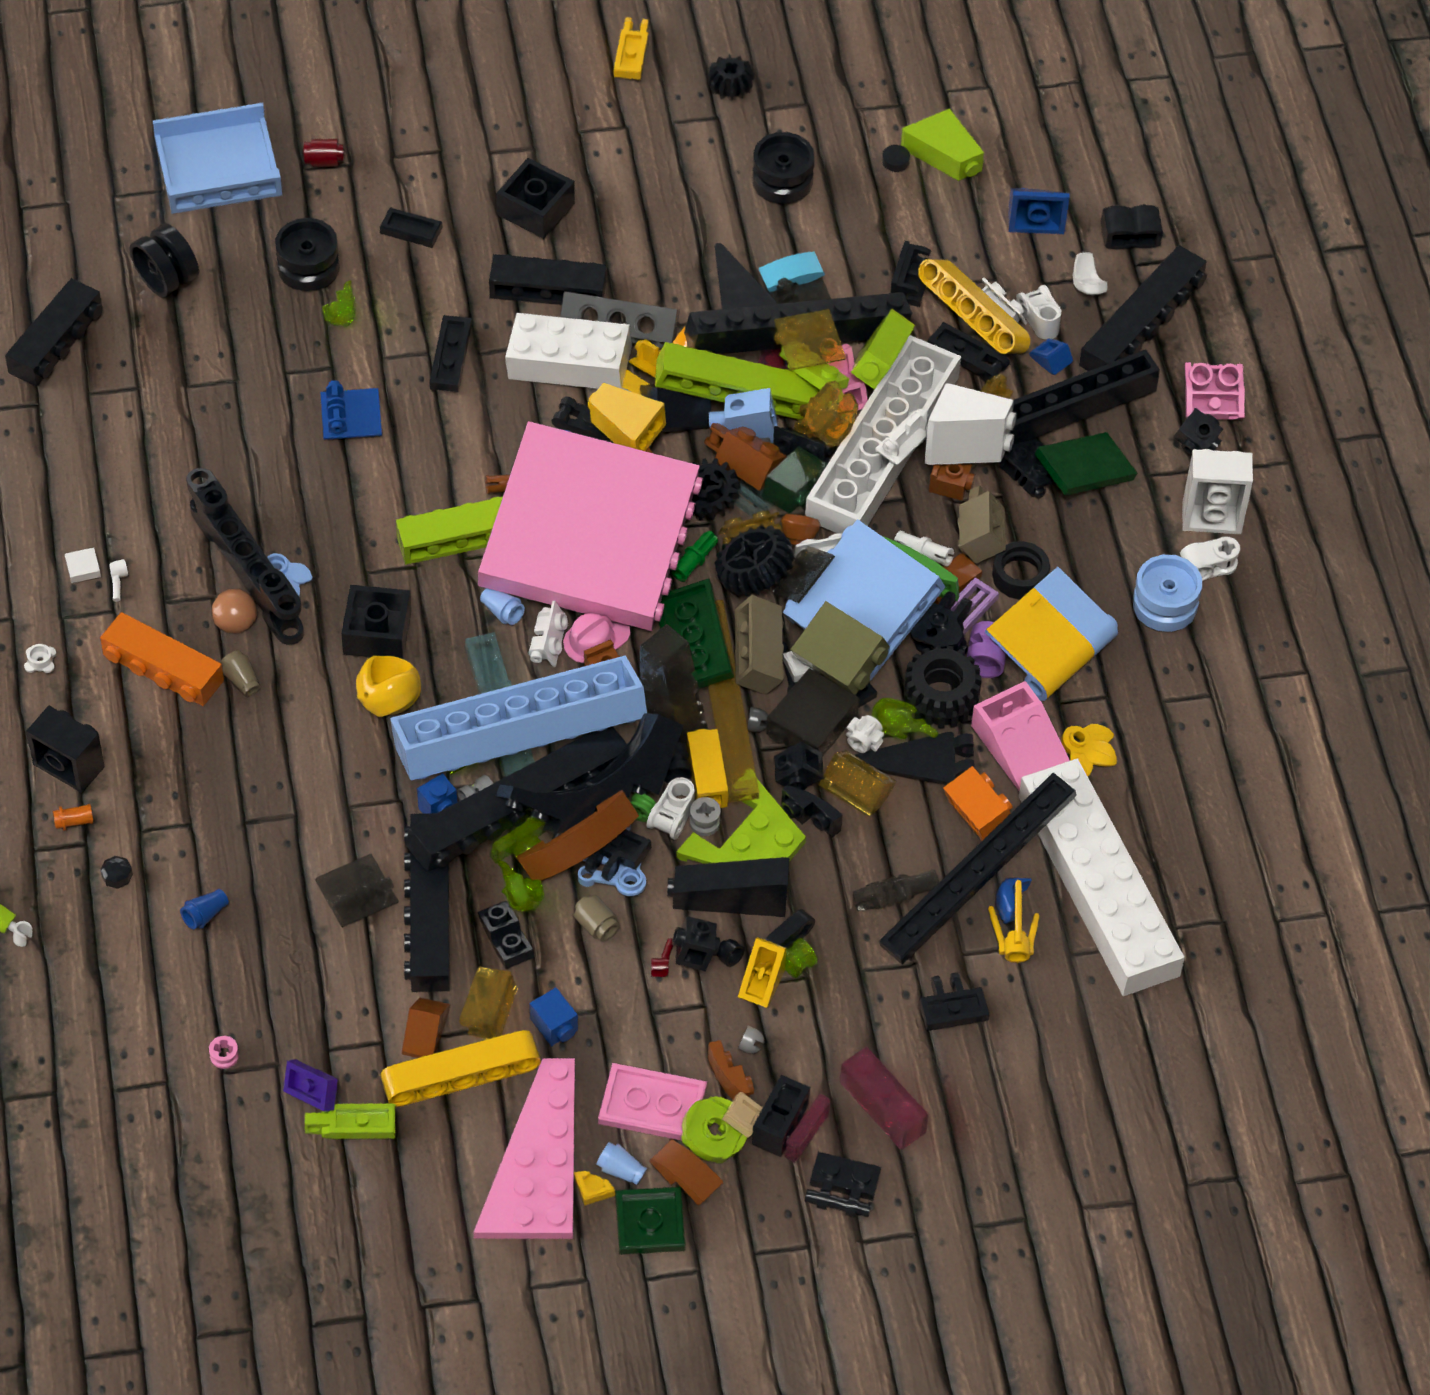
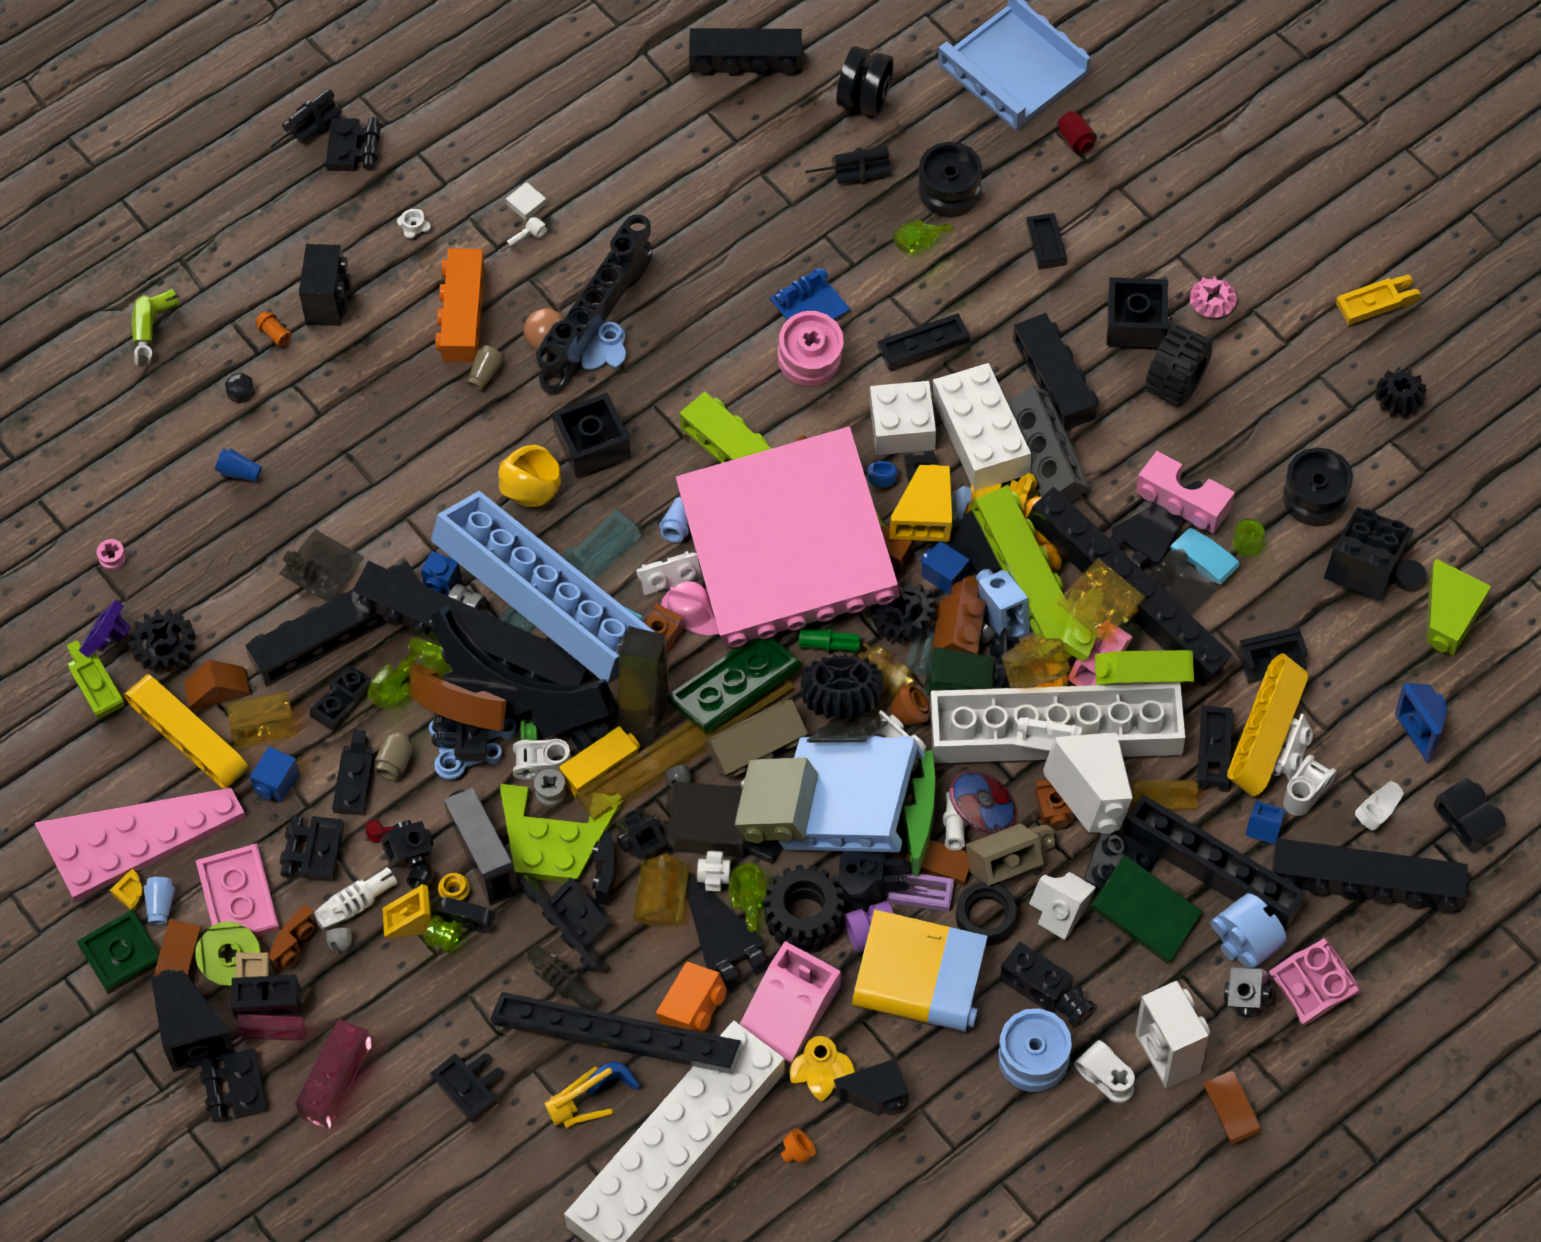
camera: 65 degrees right, 5 degrees up
none -> black gear [129,609,197,673]
none -> black slope [151,969,236,1072]
none -> black plate [279,816,344,881]
none -> white hinge [314,867,397,930]
none -> black hinge [332,730,374,815]
none -> yellow plate [438,873,470,901]
none -> black bracket [519,875,614,973]
none -> bright pink wheel [777,311,844,387]
none -> orange tile [781,1129,816,1164]
none -> black piece [805,146,891,184]
none -> black slope [833,1059,909,1116]
none -> white brick [870,381,936,455]
none -> blue brick [921,541,970,595]
none -> shield [949,770,1017,834]
none -> black brick [1000,941,1073,1013]
none -> white brick [1029,872,1096,940]
none -> black wheel [1056,986,1097,1028]
none -> bright pink arch [1136,451,1235,534]
none -> black tyre [1146,325,1213,407]
none -> bright pink gear [1190,276,1237,318]
none -> dark orange slope [1203,1070,1262,1144]
none -> light blue brick [1210,893,1287,969]
none -> clear neon green wheel [1232,518,1265,557]
none -> black slope [1324,507,1414,600]

